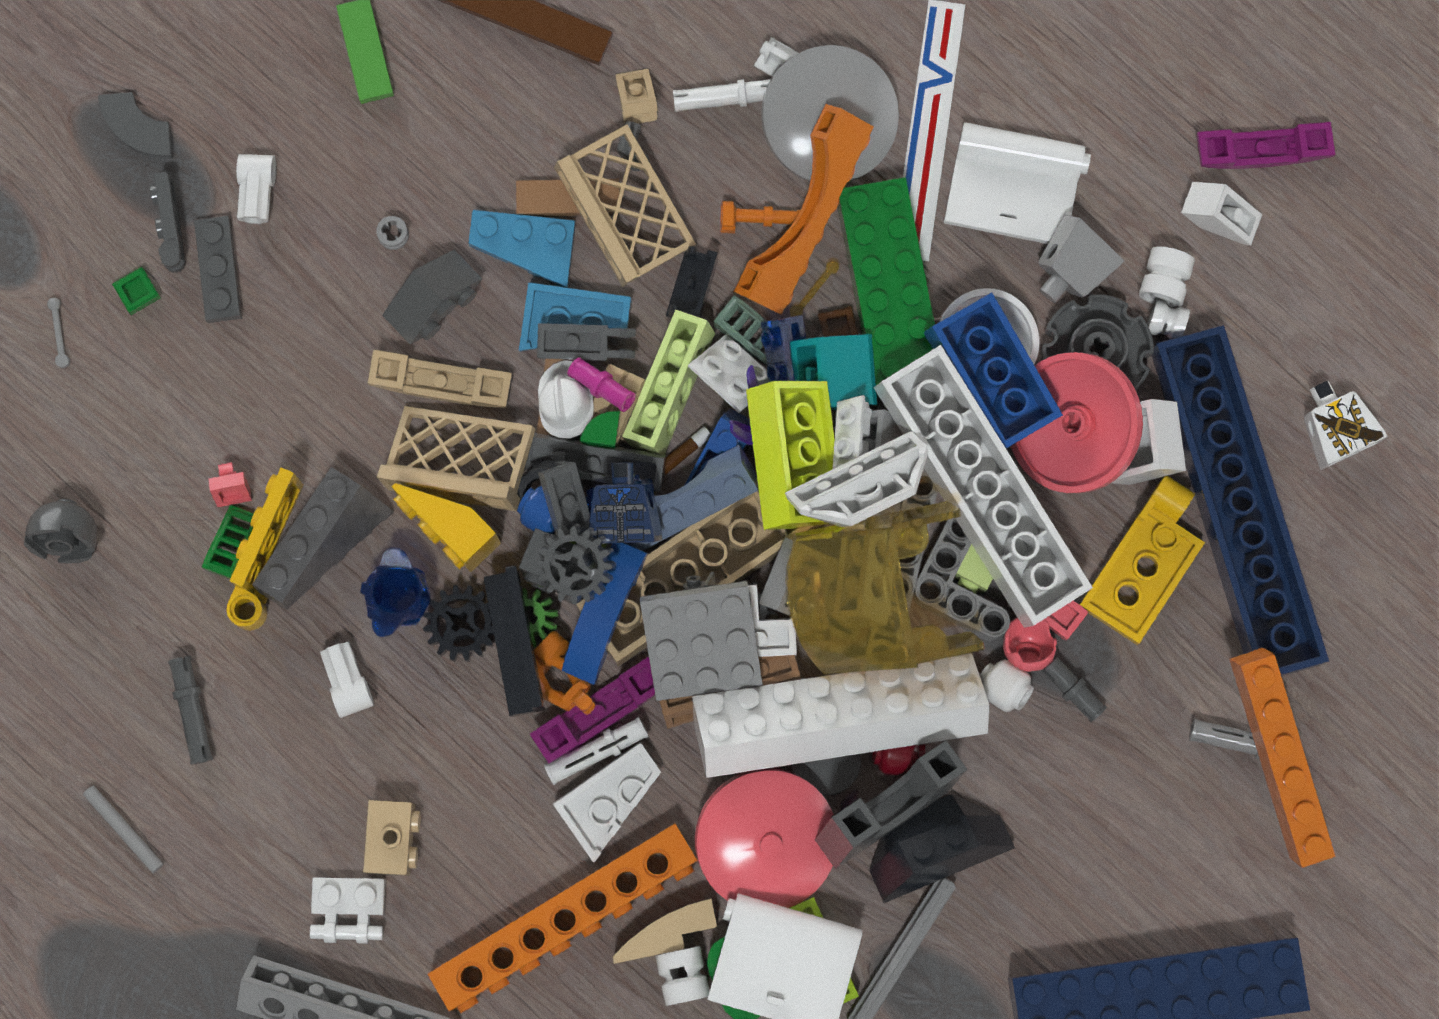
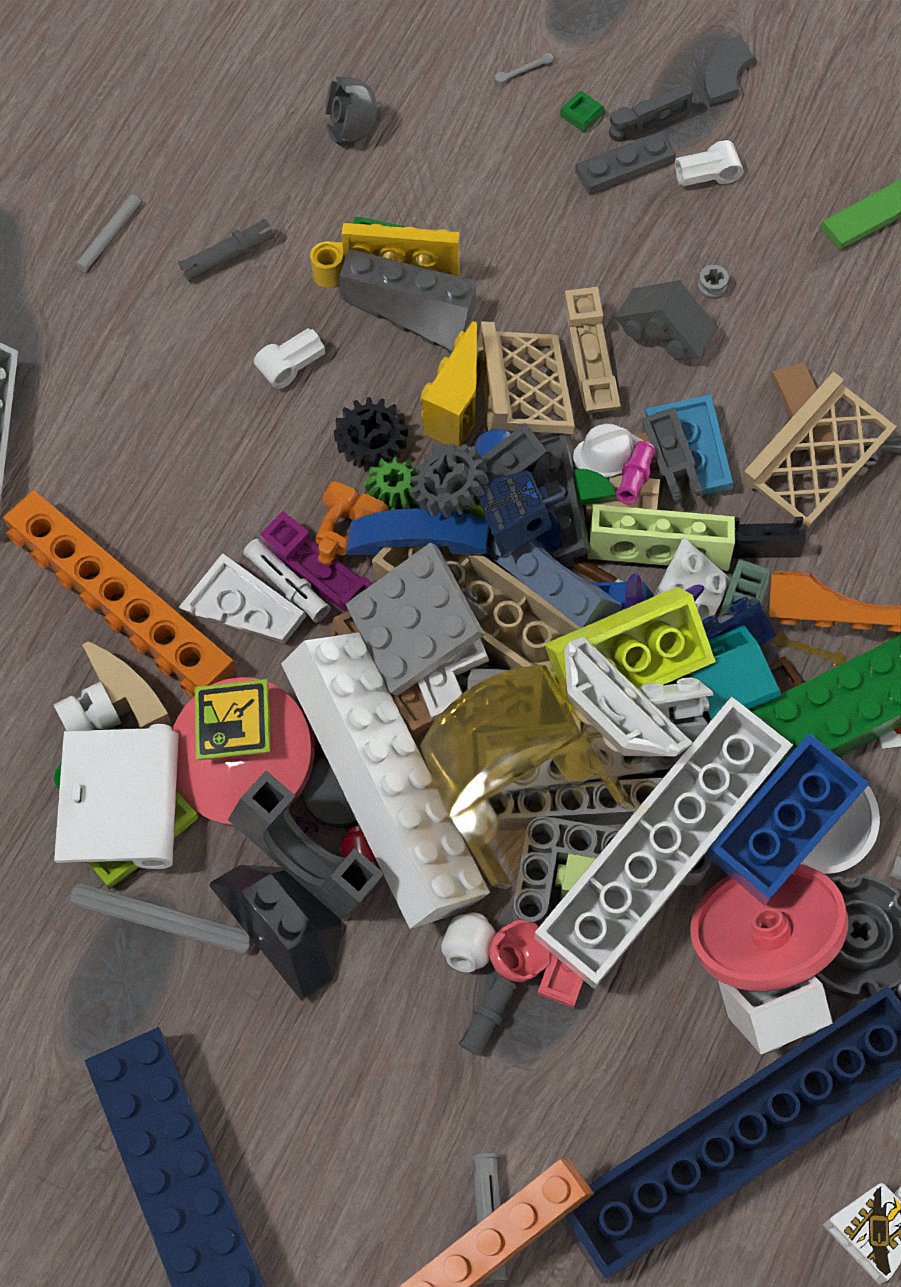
camera: 75 degrees right, 15 degrees down
coral tile [208,462,252,508] -> none
white plate [310,878,386,944] -> none
clear blue piece [360,547,431,637] -> none
tan brick [363,800,421,876] -> none
dark azure wing [468,210,576,288] -> none
black fence [483,565,545,717] -> none
orange piece [720,201,800,234] -> none
yellow hinge [1079,475,1205,645] -> none
none -> piece [195,679,271,760]

